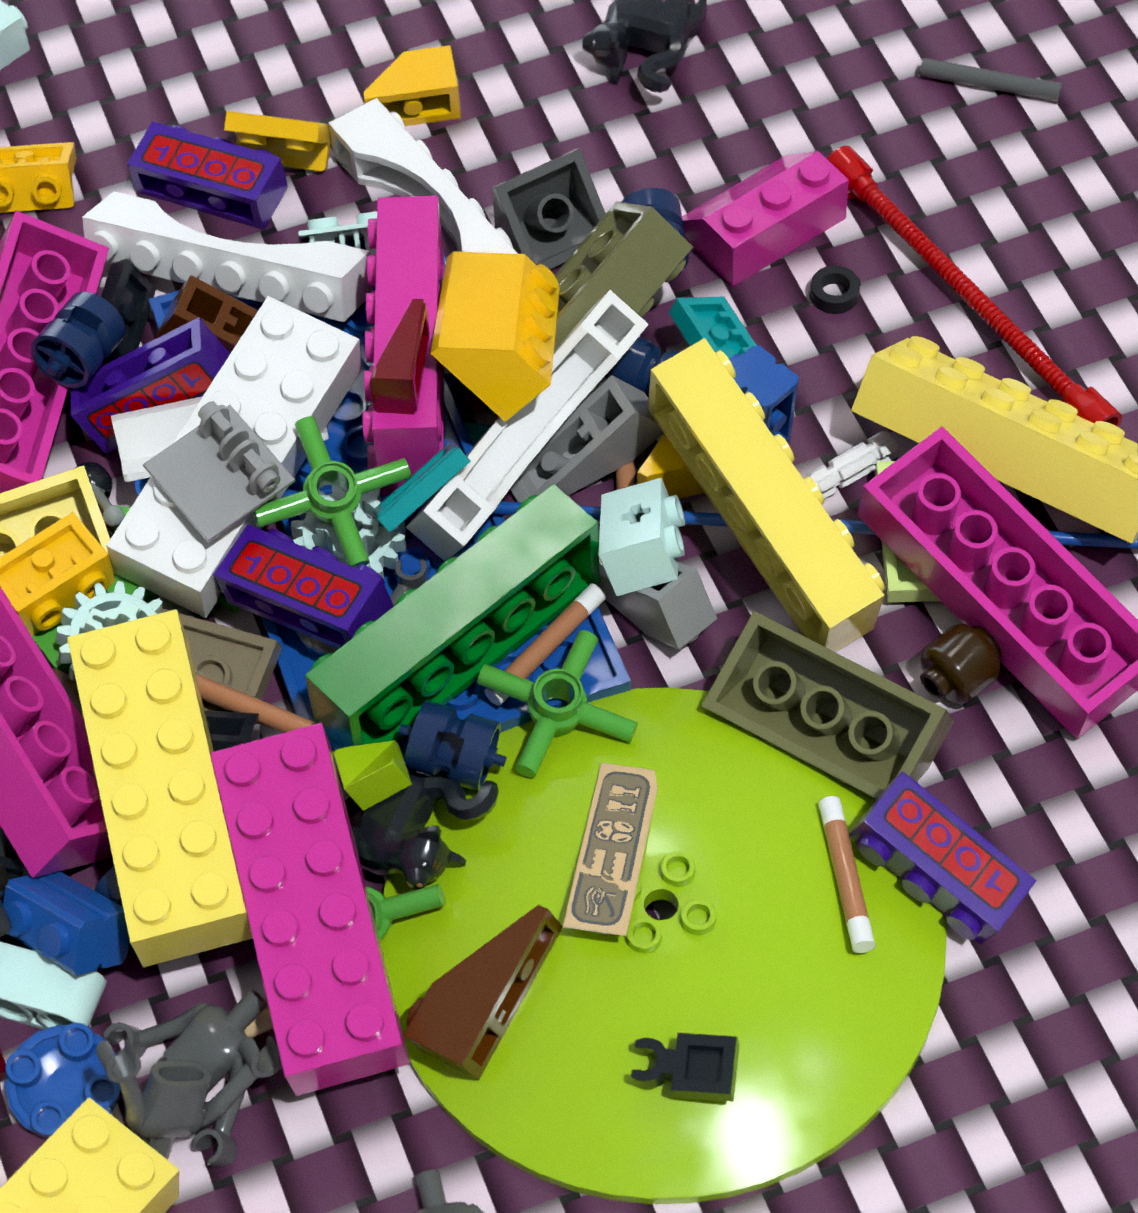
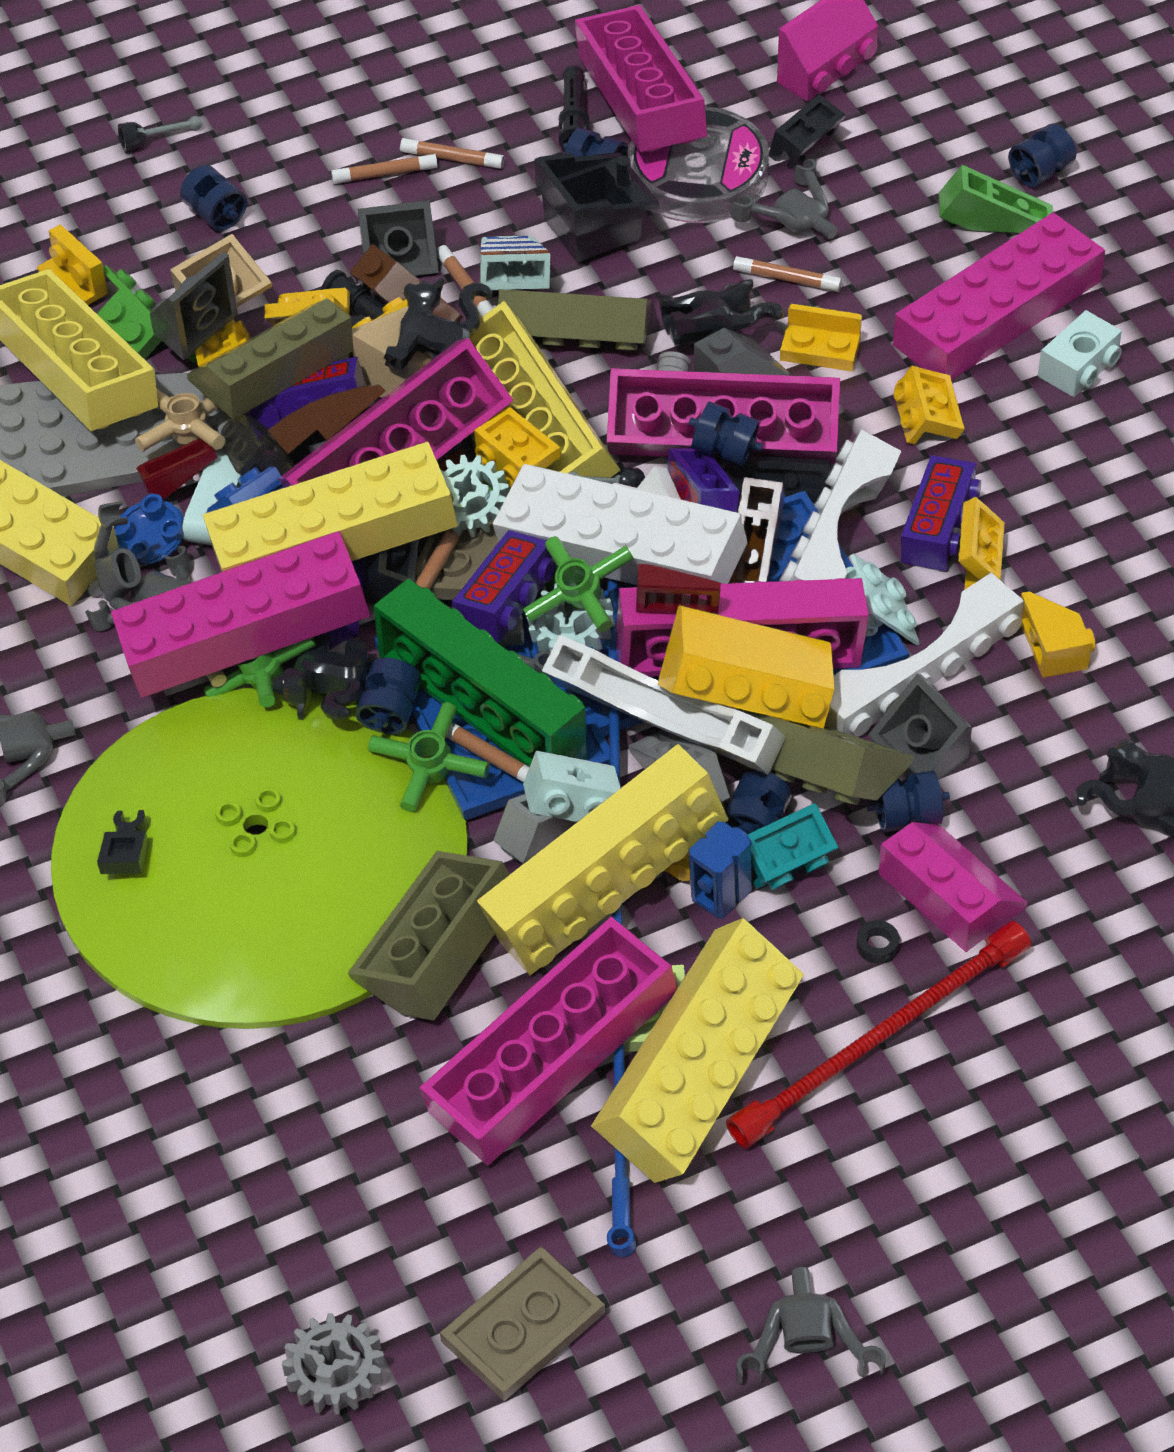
camera: 85 degrees right, 5 degrees down
light grey hinge [143,401,295,543] -> none
lime slope [333,740,412,811] -> none
teal tile [373,443,471,532] -> none
reddish brown slope [403,904,563,1081] -> none
sticker [563,763,658,936] -> none
white axle [806,431,899,499] -> none
nougat bar [818,796,875,953] -> none
dark purple brick [849,771,1037,944] -> none
dark grey bar [920,58,1062,102] -> none
dark brown head [920,624,1002,704] -> none

